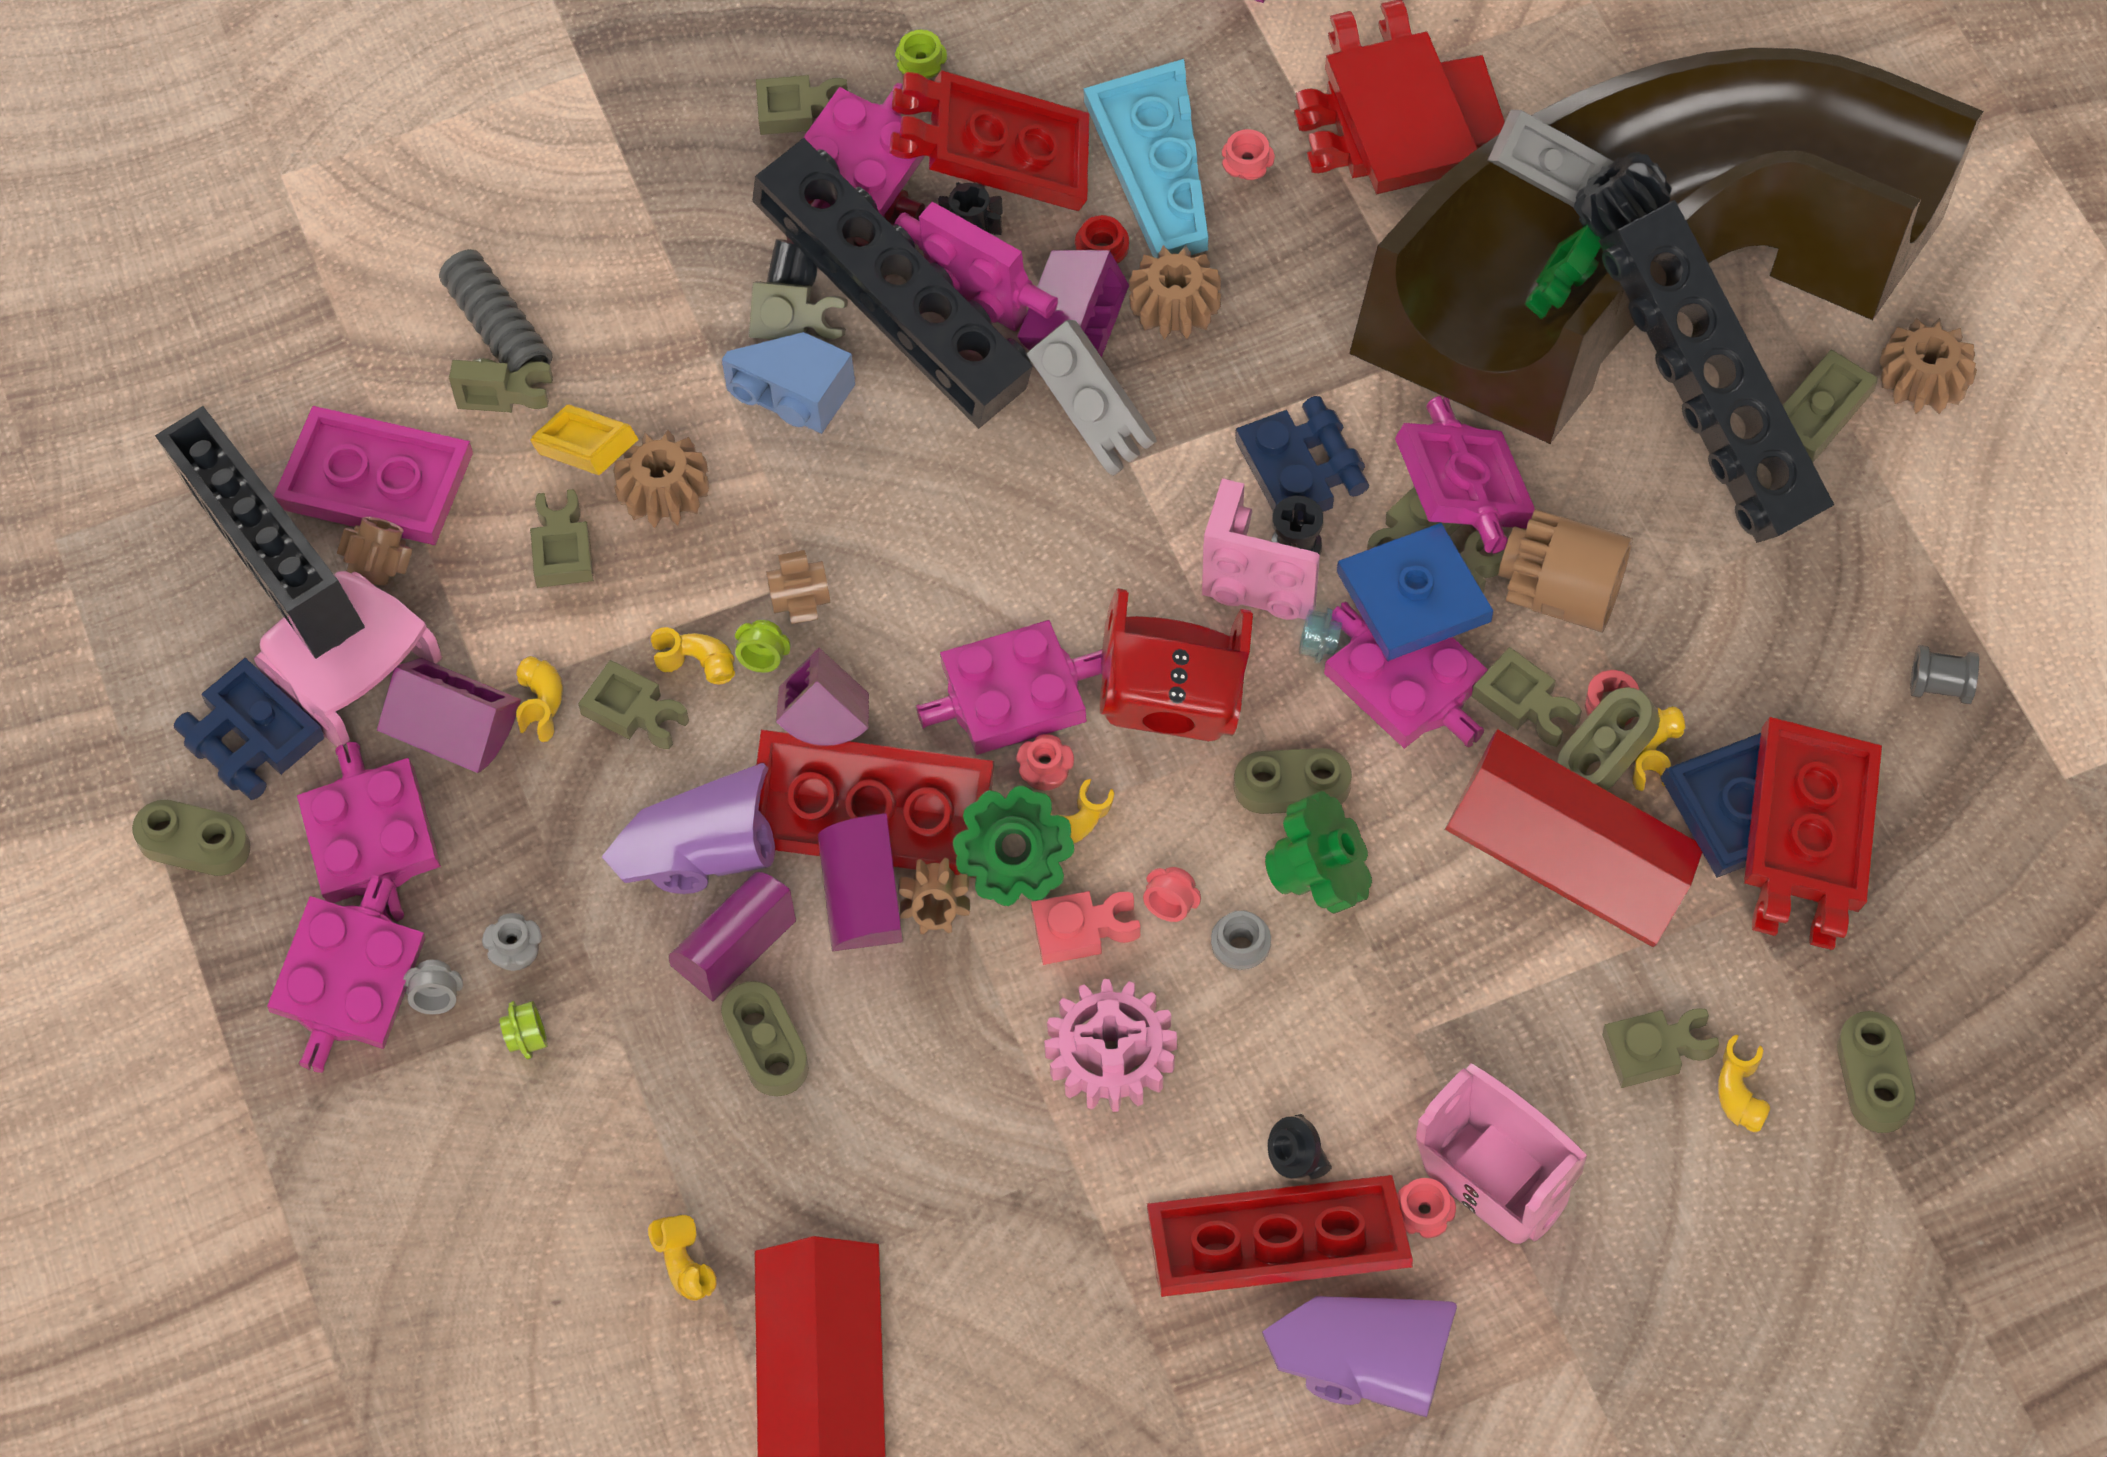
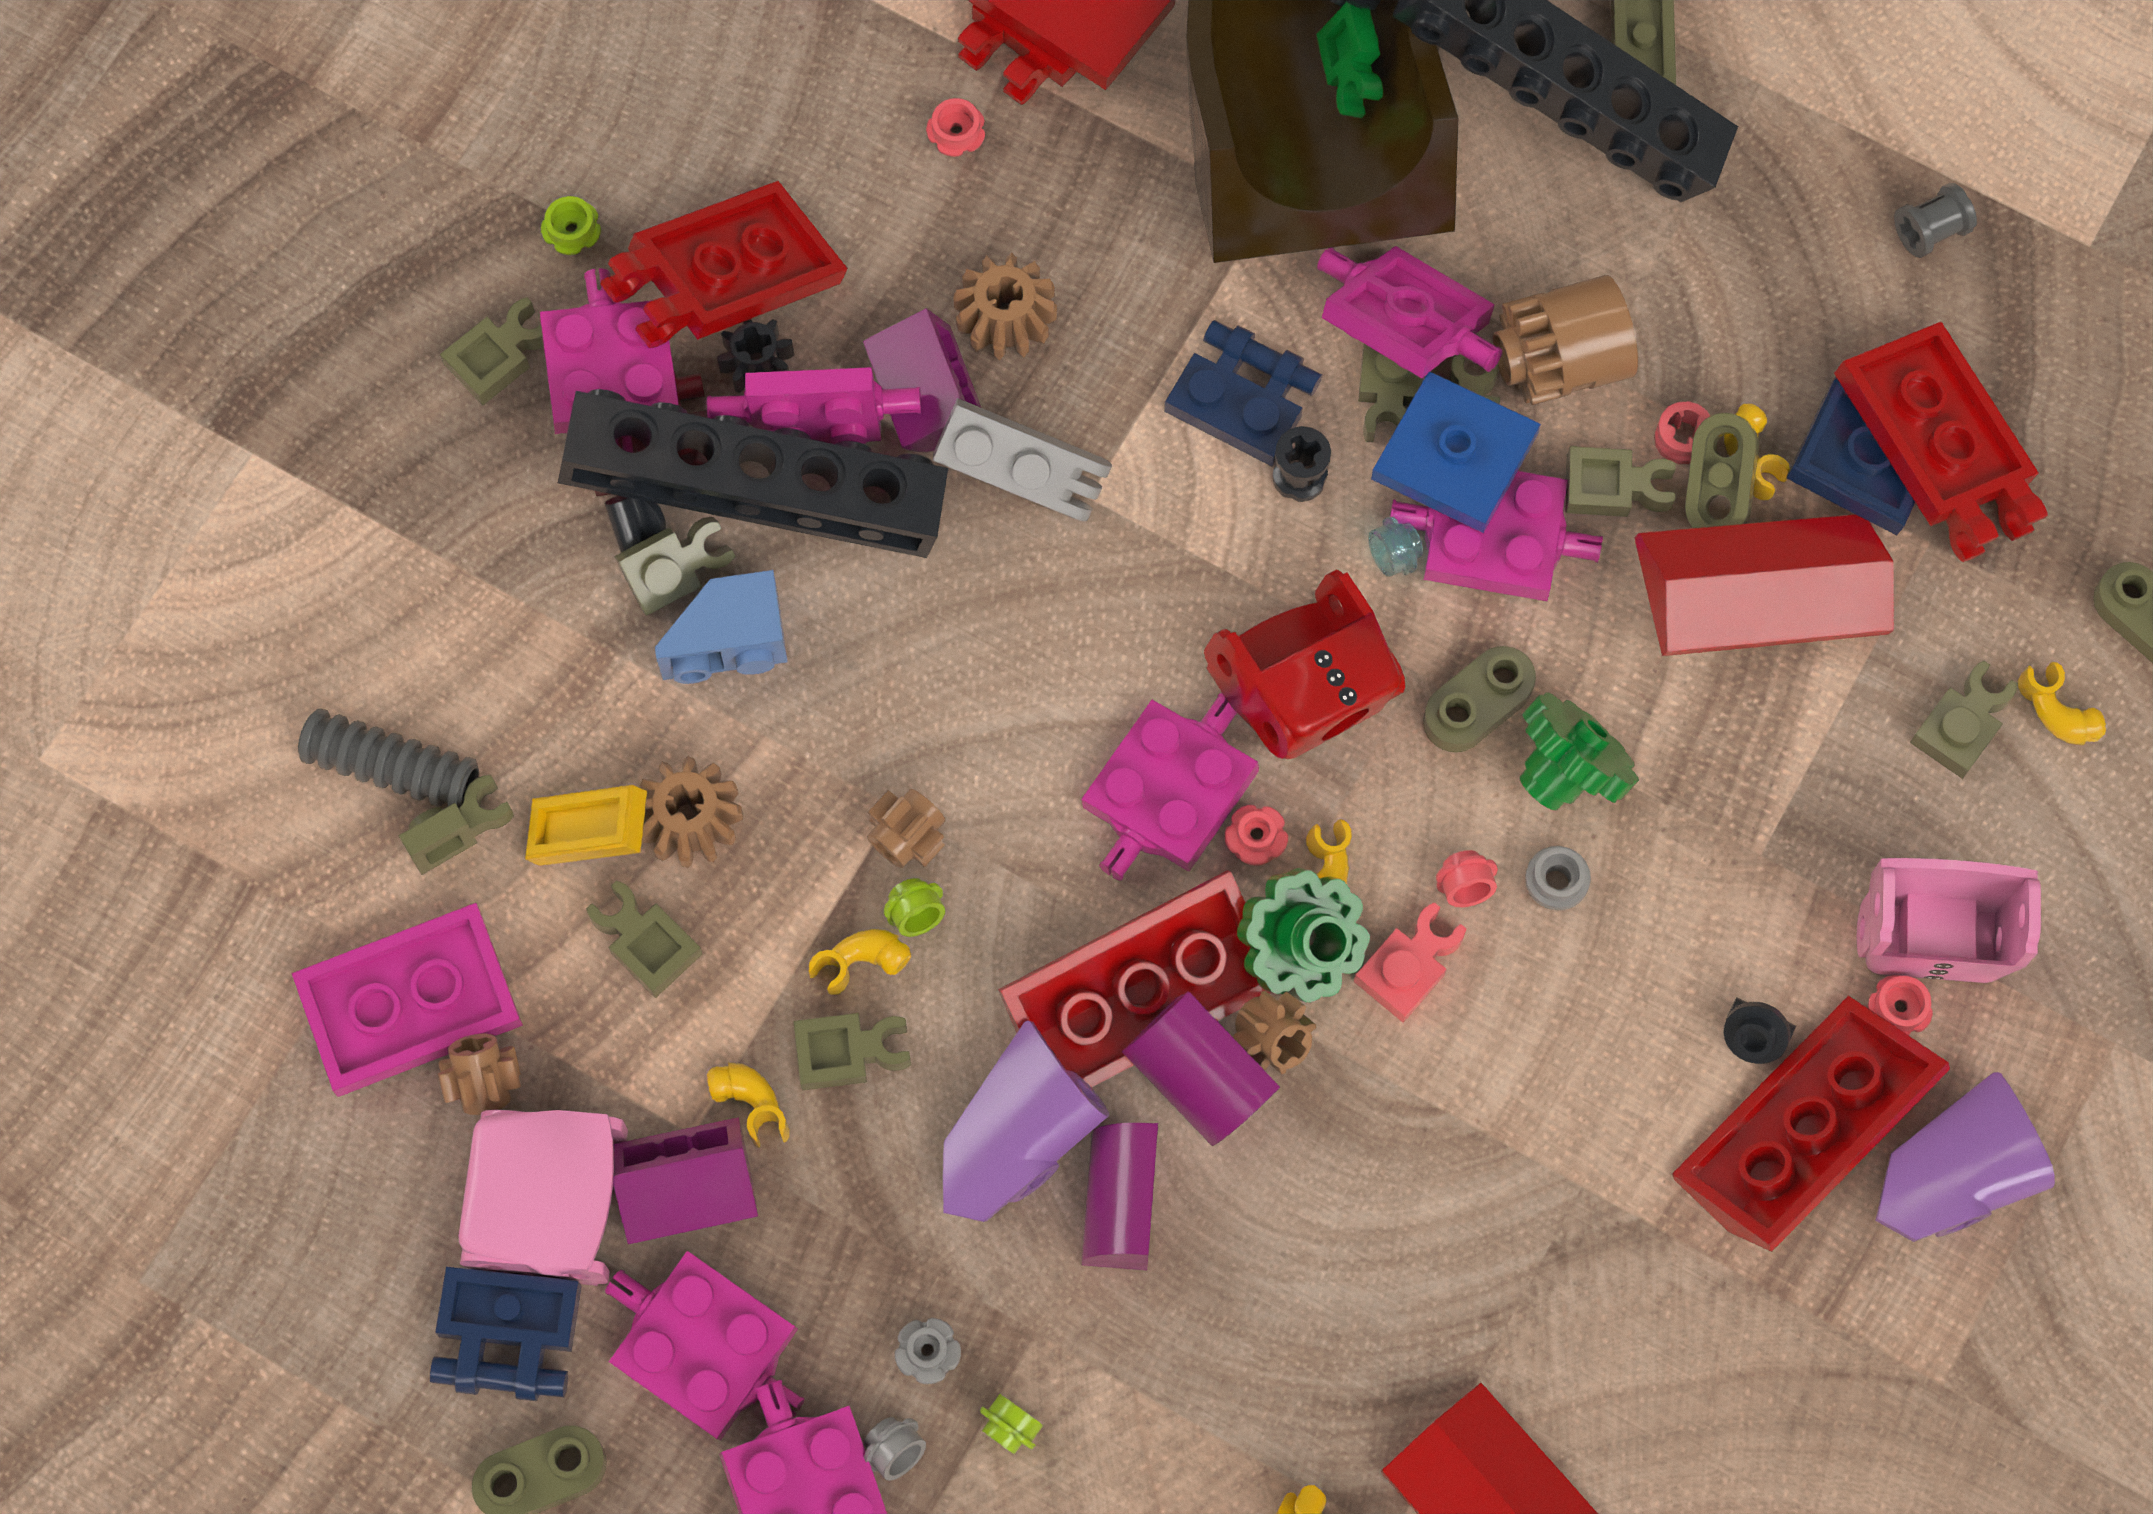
camera: 40 degrees left, 10 degrees up
black brick [155,406,365,659] -> none
olive plate [721,981,809,1096] -> none
magenta brick [776,648,869,746] -> none
bright pink gear [1044,979,1177,1112] -> none
red plate [1075,215,1129,264] -> none
medium azure wing [1084,59,1208,258] -> none
bright pink bracket [1202,478,1320,621] -> none

